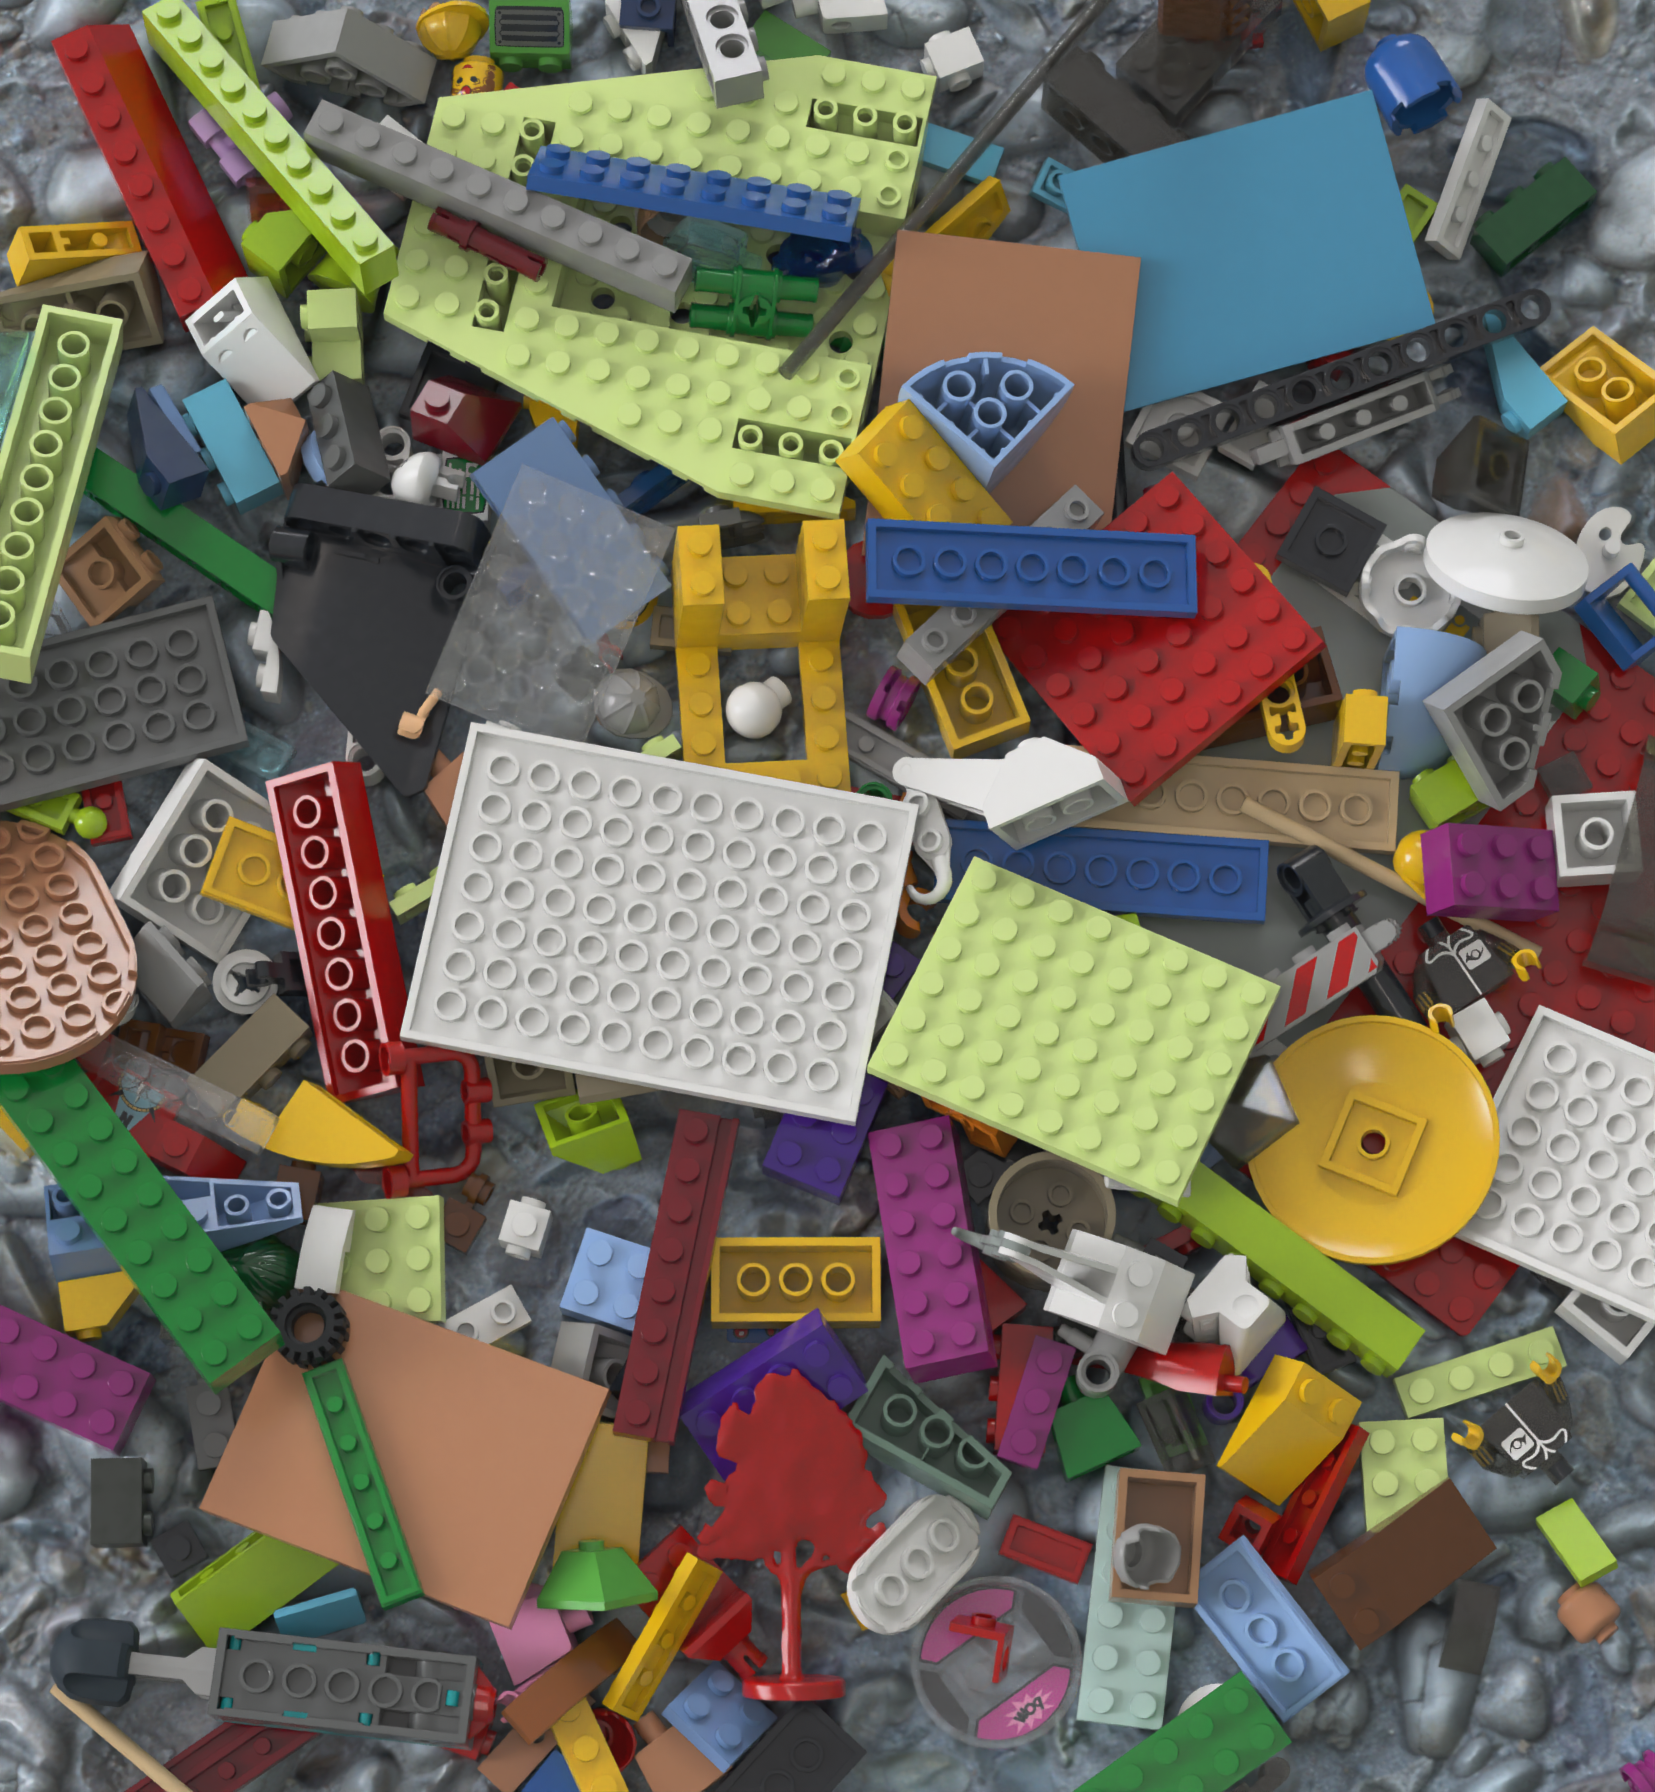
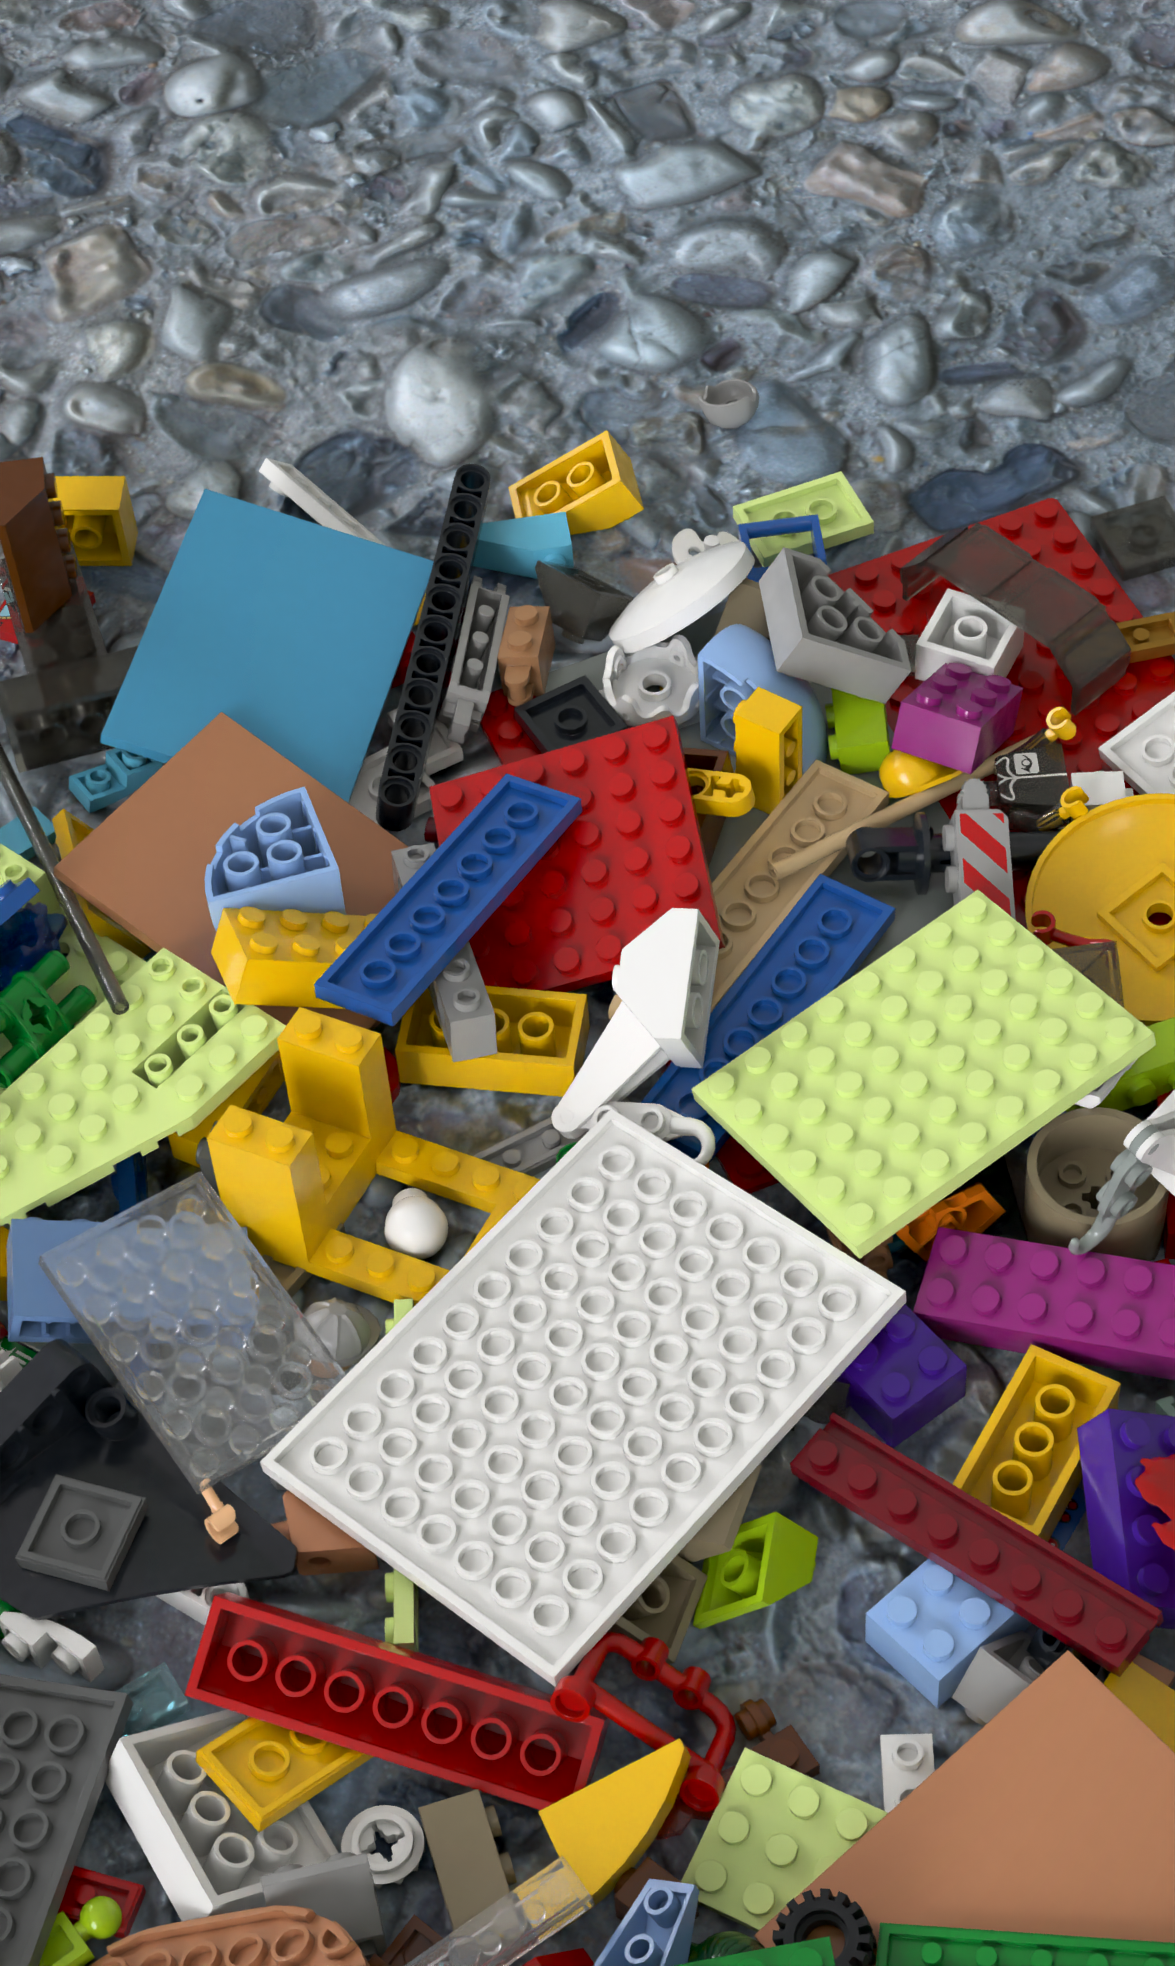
camera: 55 degrees left, 25 degrees down
black plate [245,951,308,997] -> none
white slope [294,1205,356,1294] -> none
white brick [498,1196,553,1260] -> none
magenta wheel [866,665,922,731] -> none
blue cylinder [1364,33,1463,136] -> none
dark green brick [1470,157,1597,278] -> none
none -> dark grey tile [15,1474,149,1591]
none -> medium nougat brick [497,605,556,706]
none -> red piece [1031,910,1117,970]

